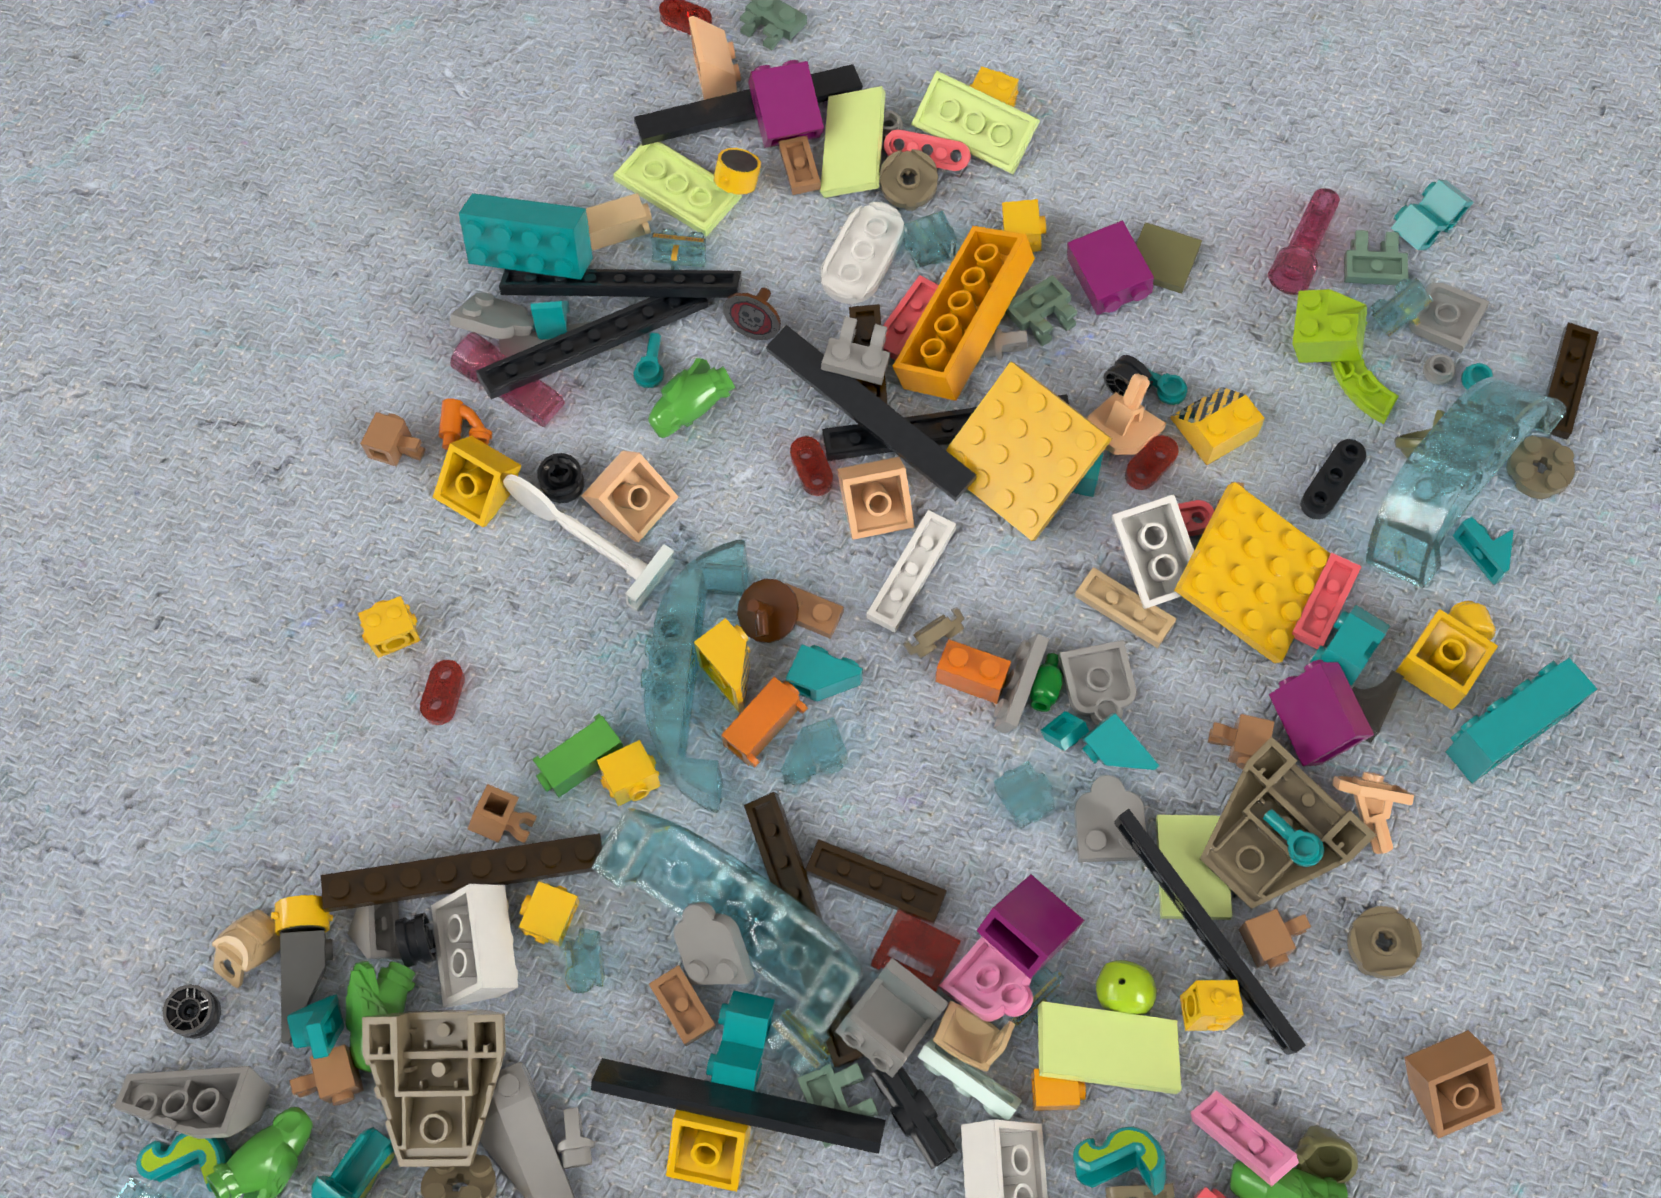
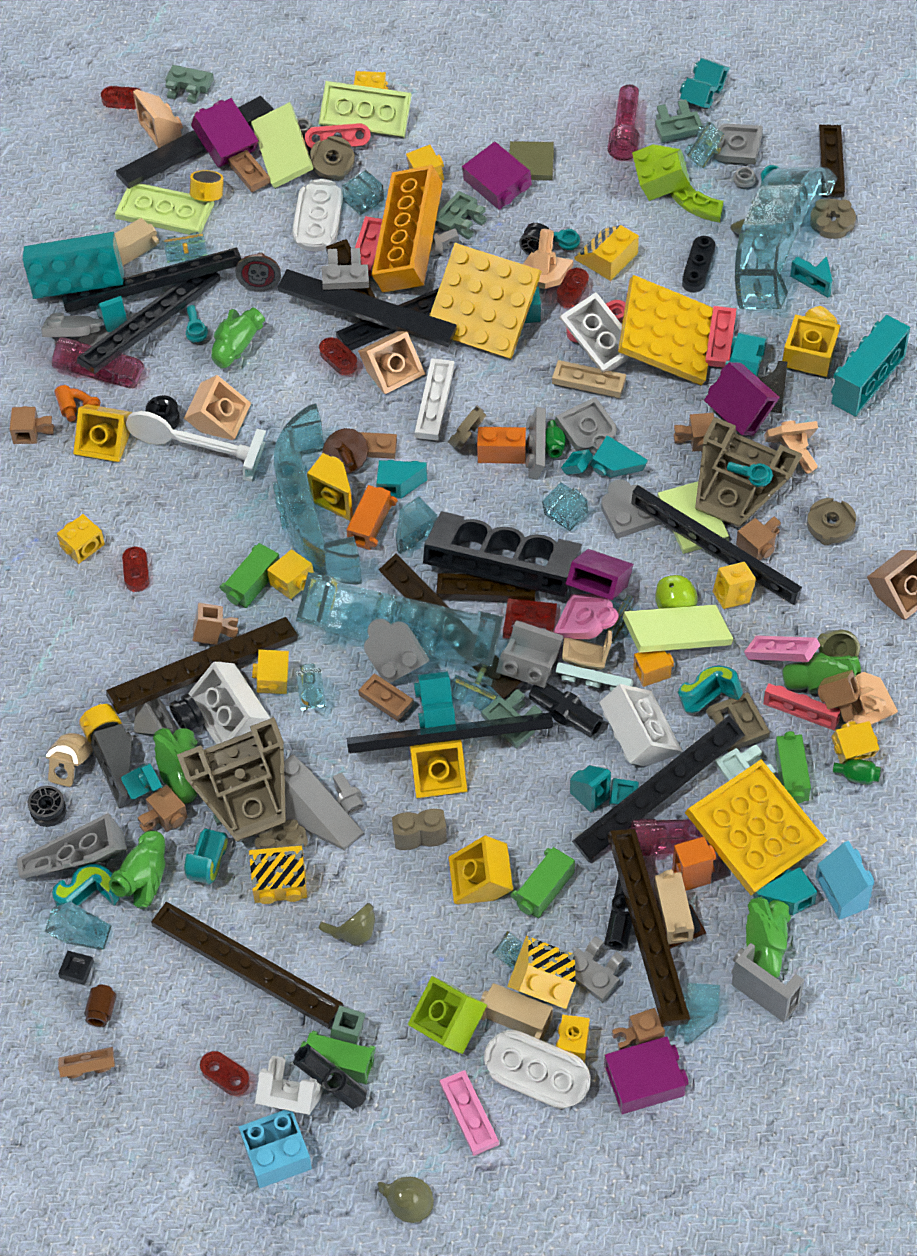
camera: 20 degrees left, 10 degrees down
none -> black fence [423,511,582,597]

